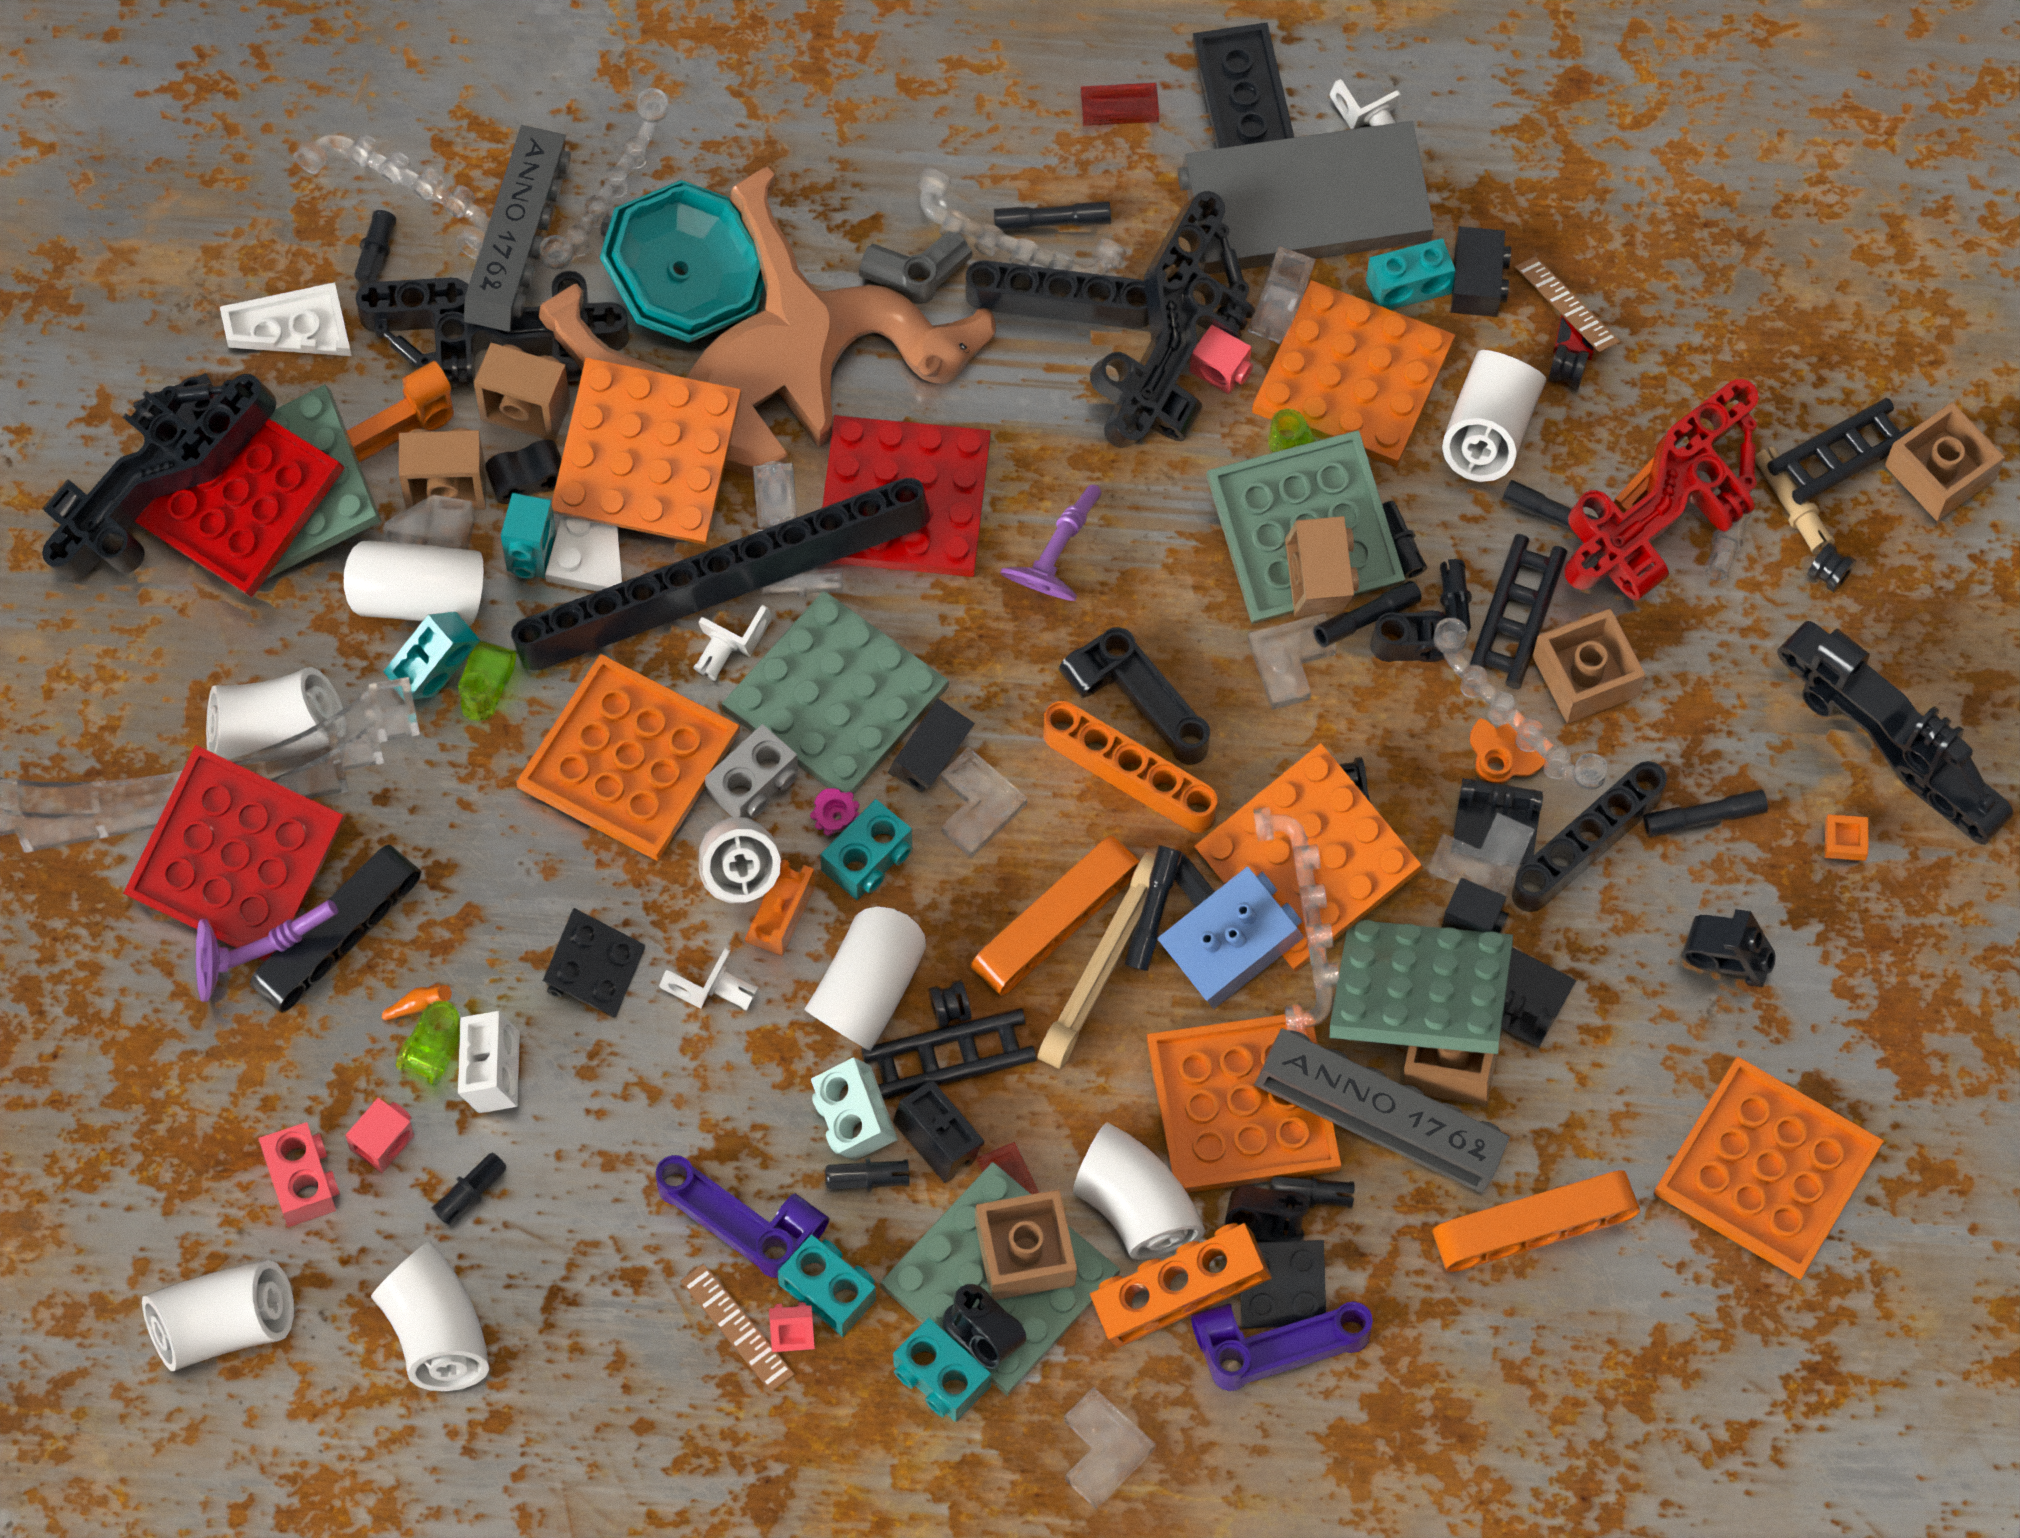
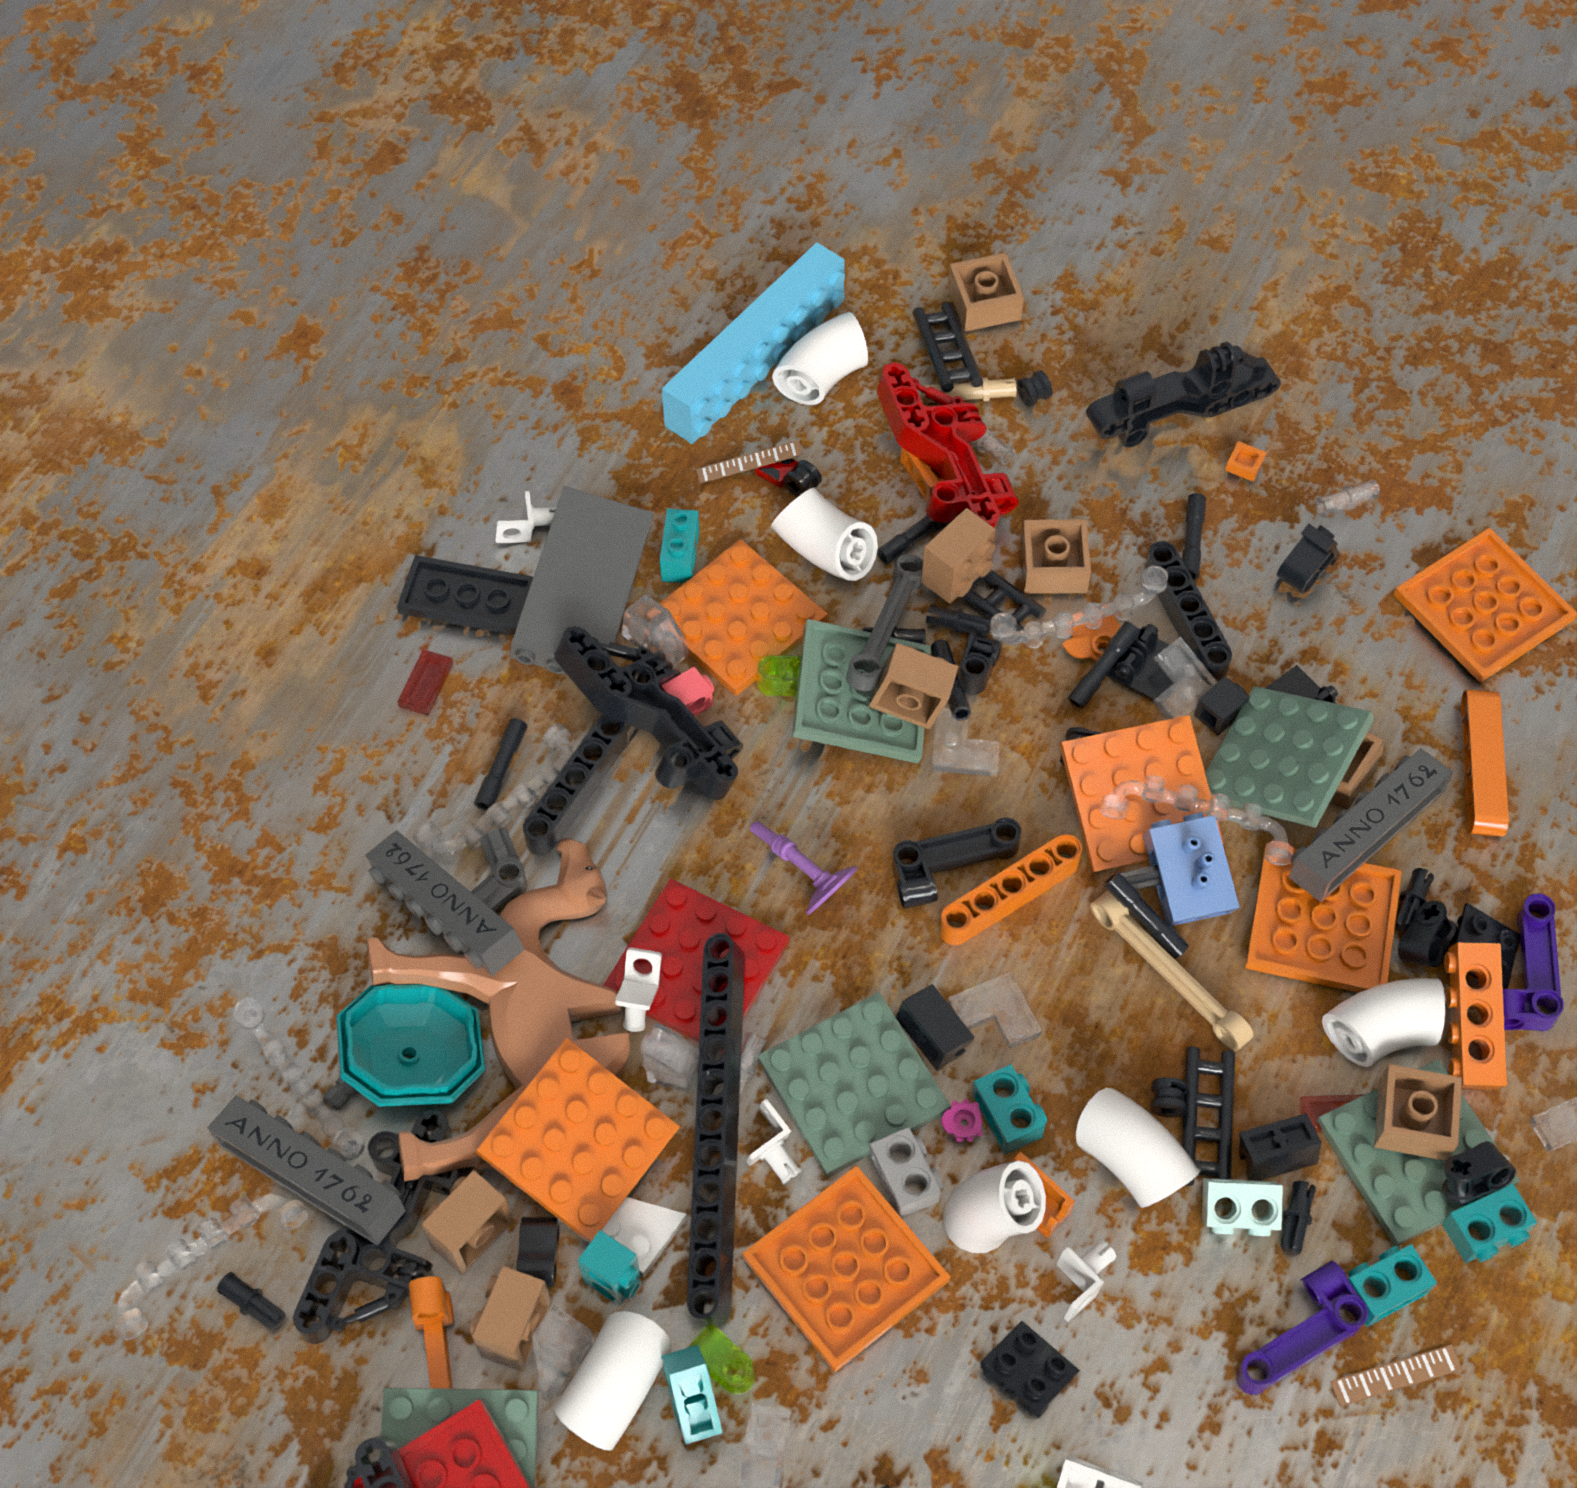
camera: 65 degrees left, 5 degrees down
white wing [220,282,352,356] -> none
coral tile [769,1302,815,1352] -> none
orange beam [971,835,1140,996] -> none
black brick [1450,226,1511,317] -> none
none -> dark grey brick [365,830,525,976]
none -> white bracket [615,947,662,1032]
none -> medium azure brick [662,242,845,444]
none -> white brick [772,312,868,405]
none -> dark grey piece [846,554,923,691]
none -> medium nougat brick [921,508,996,604]
none -> black piece [1067,621,1140,709]
none -> clear pin [1316,479,1380,517]

